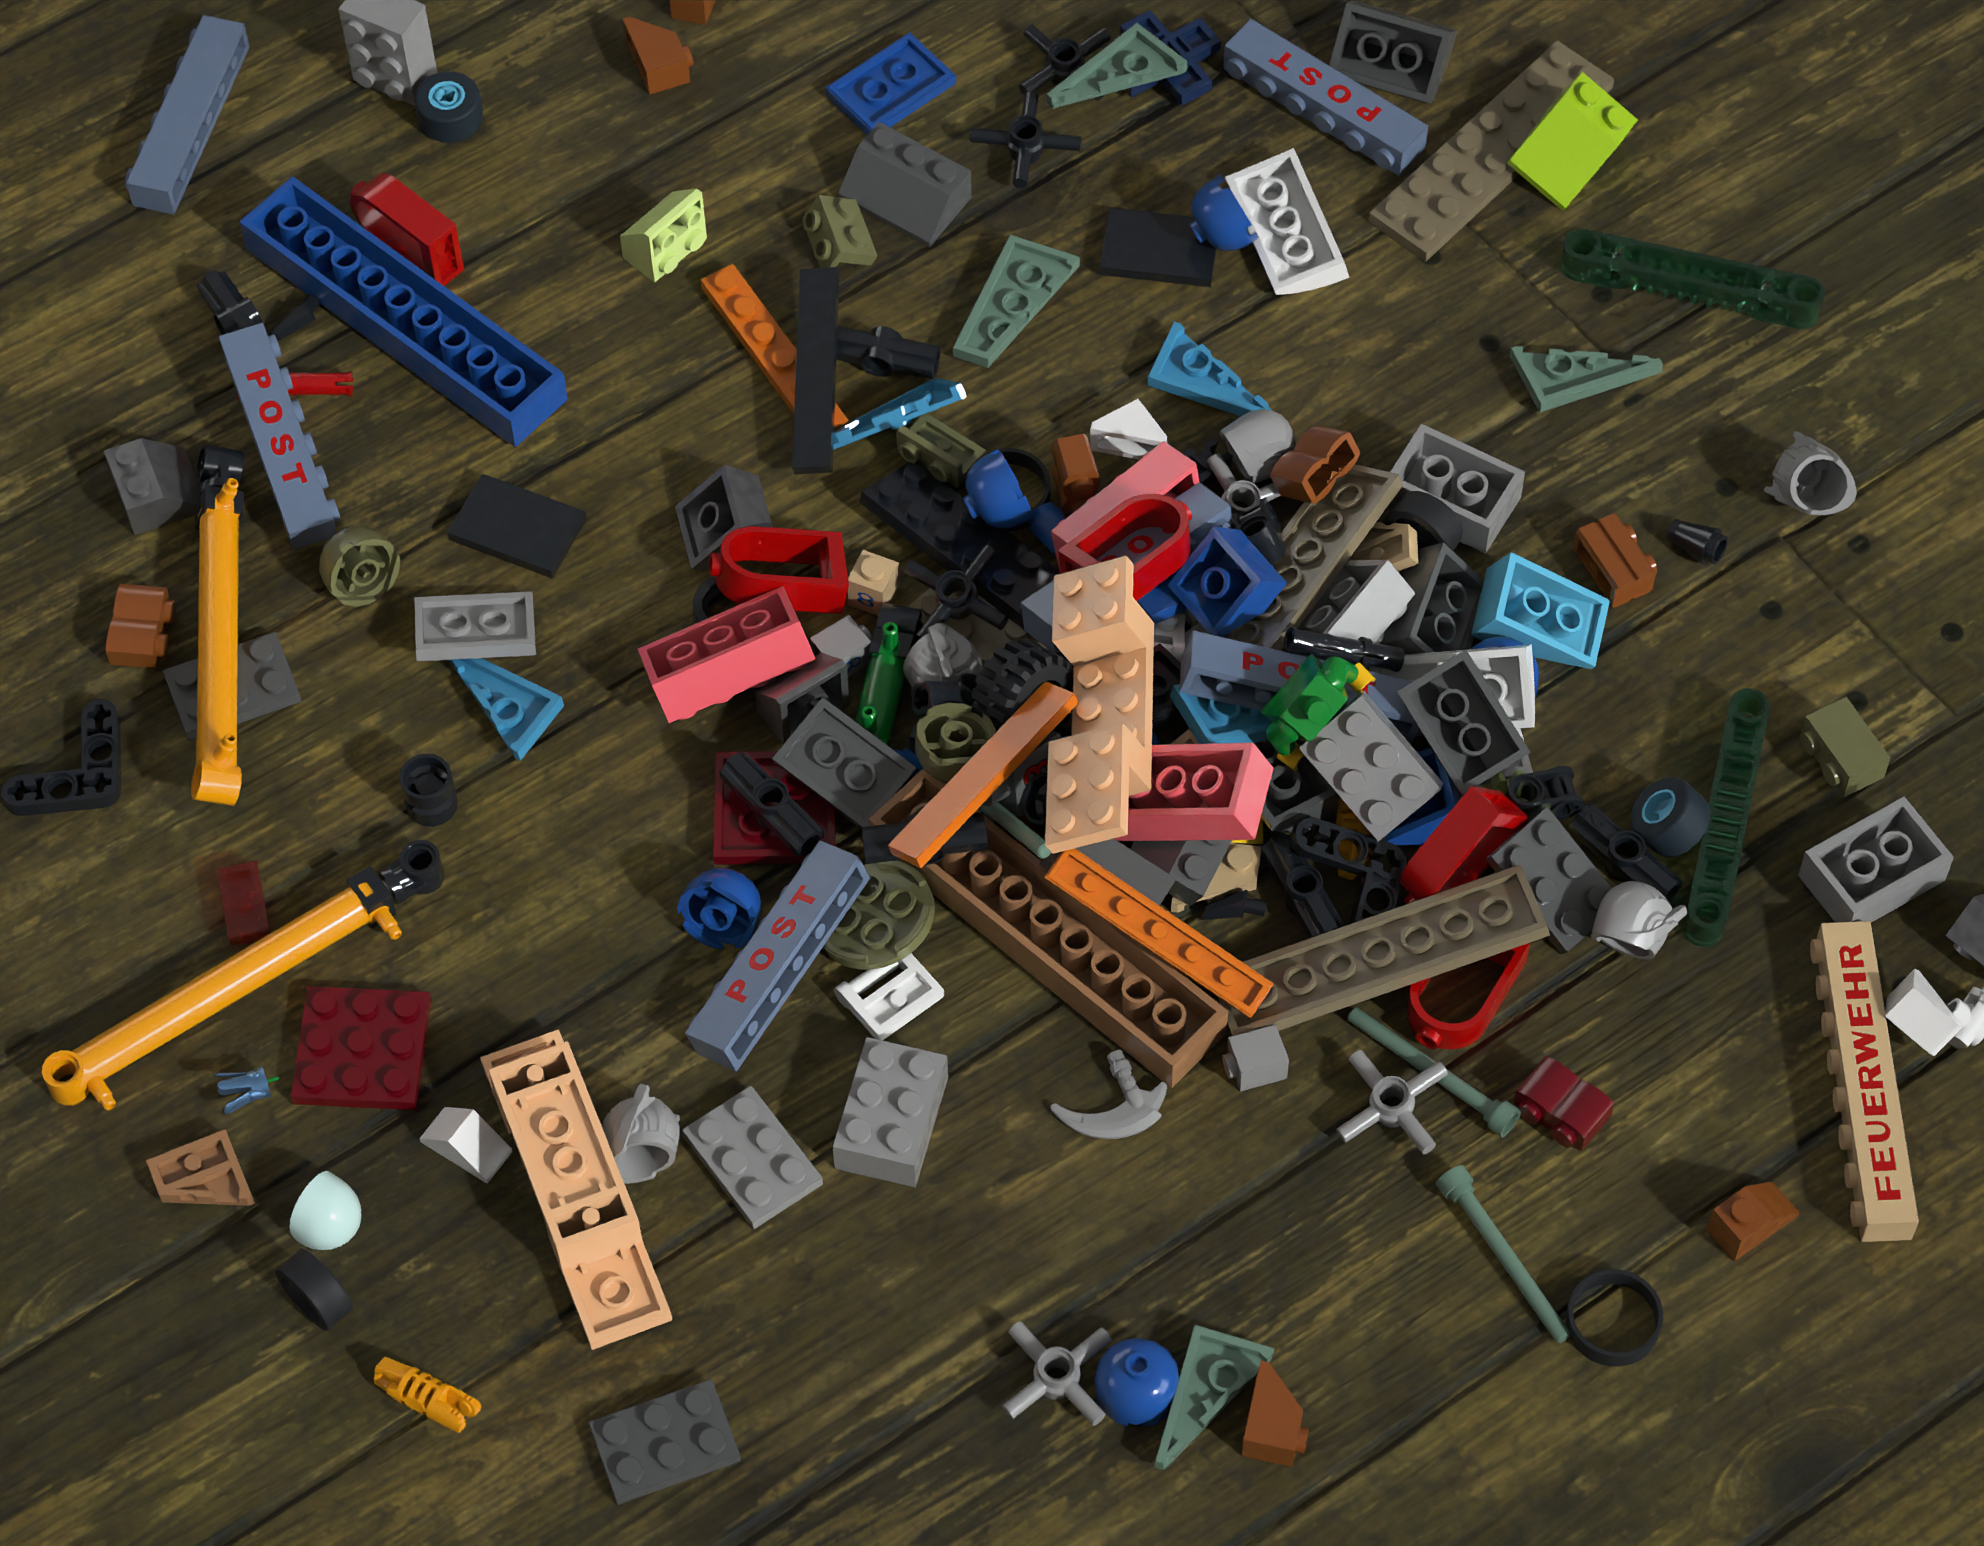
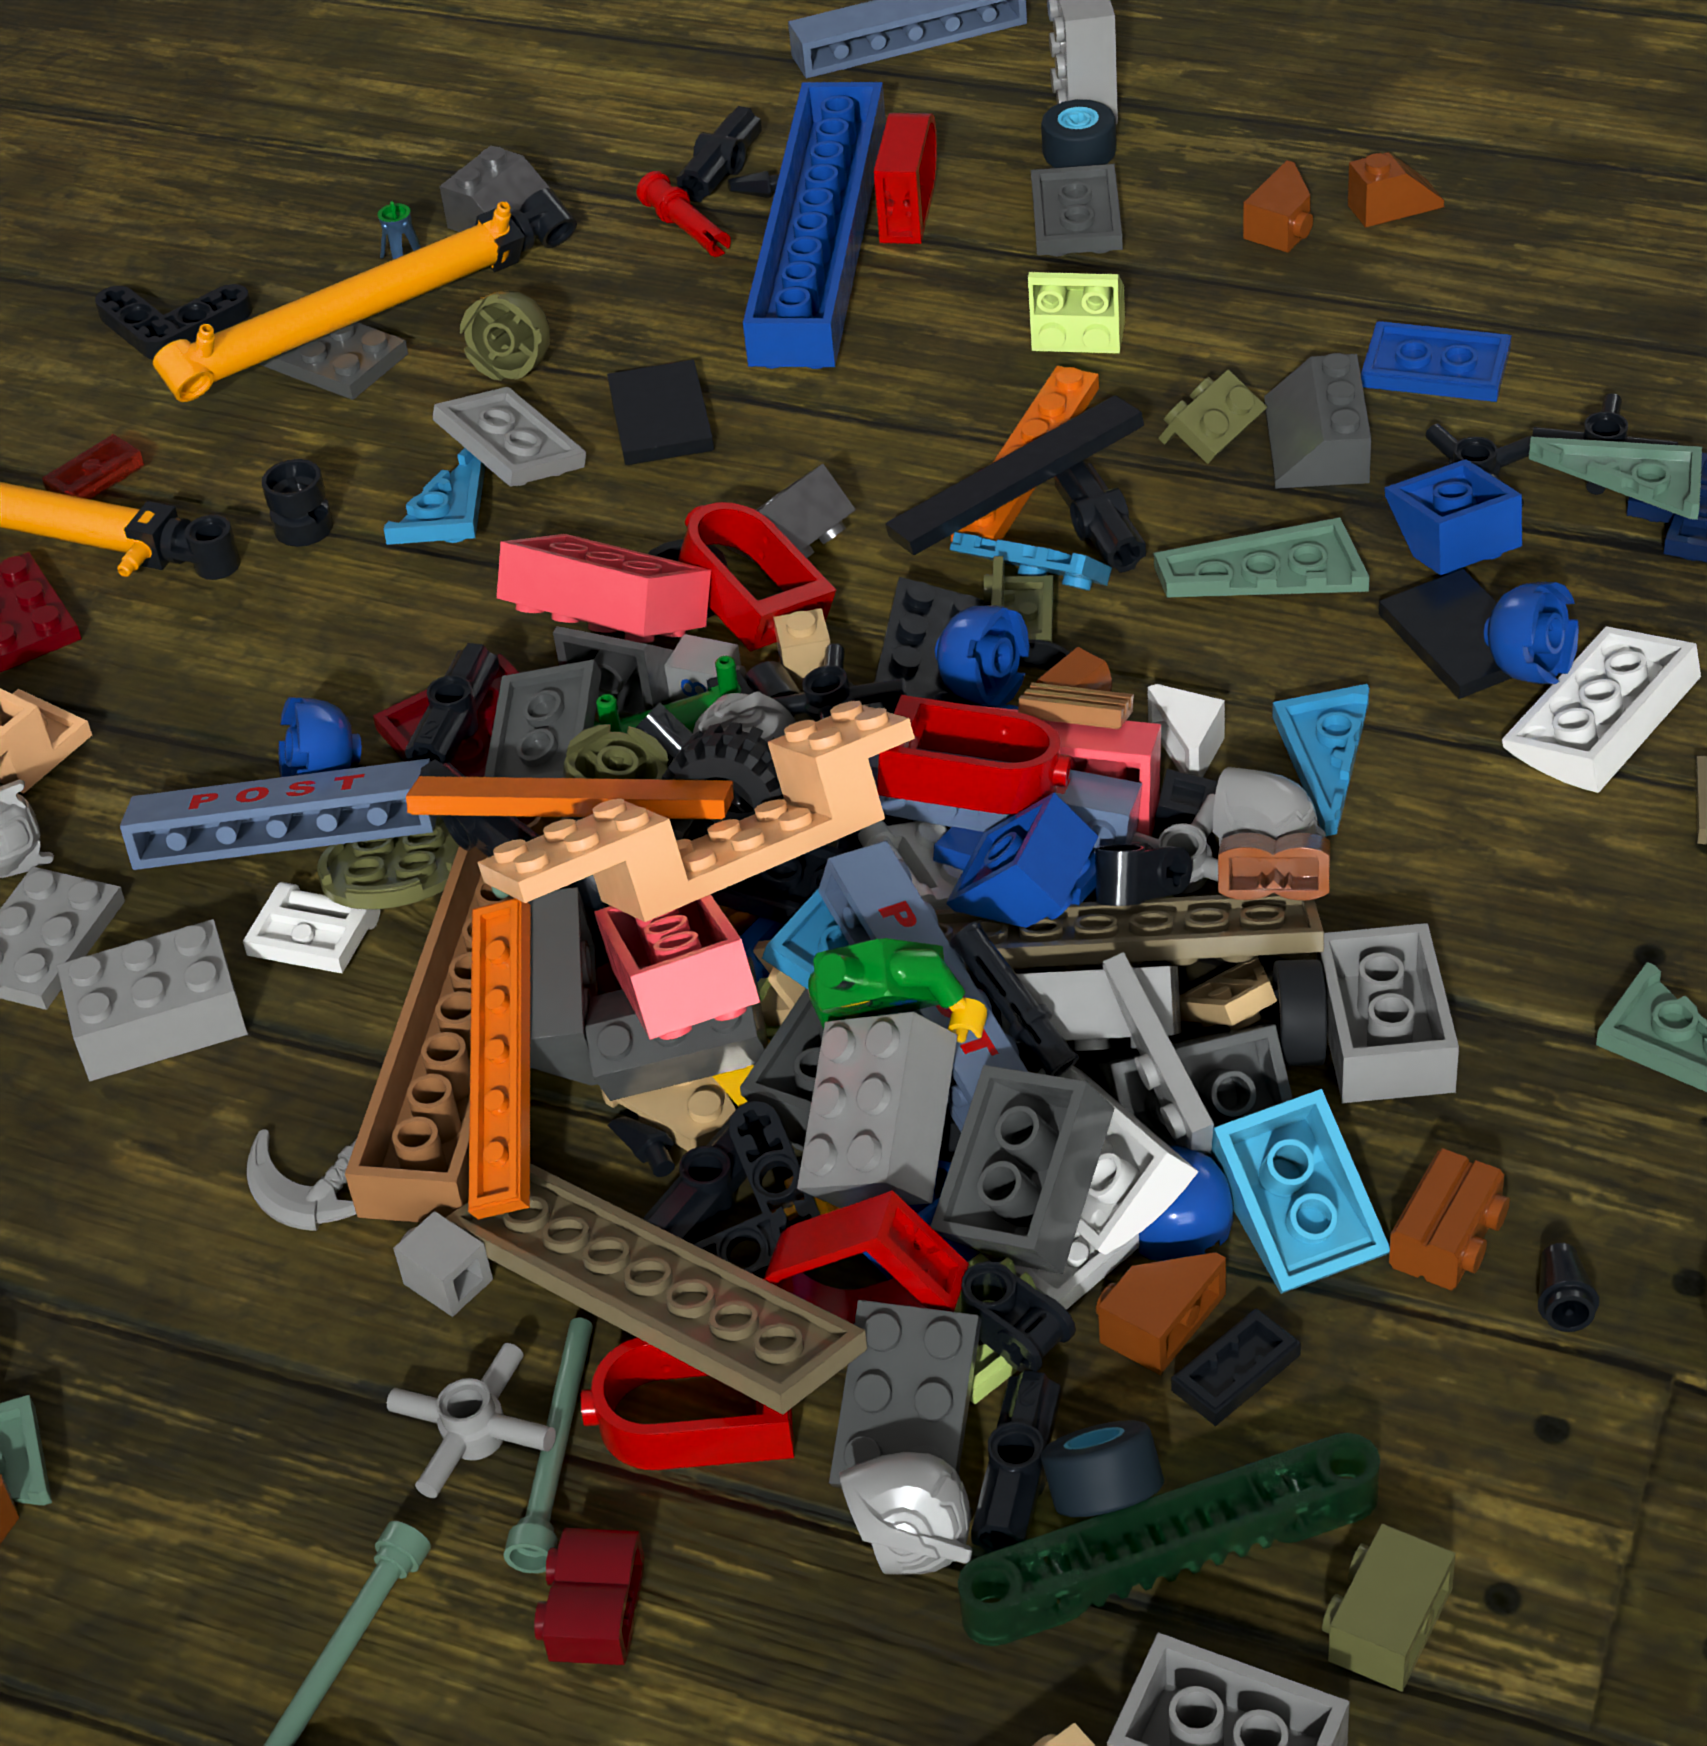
camera: 60 degrees right, 15 degrees down
dark orange brick [106,584,176,669] -> none
sand blue brick [219,323,341,550] -> none
none -> flat silver piece [377,201,421,259]
none -> medium nougat tile [1018,682,1134,729]
none -> dark grey plate [1031,164,1123,257]
none -> dark orange slope [1096,1252,1226,1375]
none -> light grey wing [1103,952,1214,1157]
none -> black plate [1171,1308,1301,1427]
none -> blue slope [1385,459,1522,575]

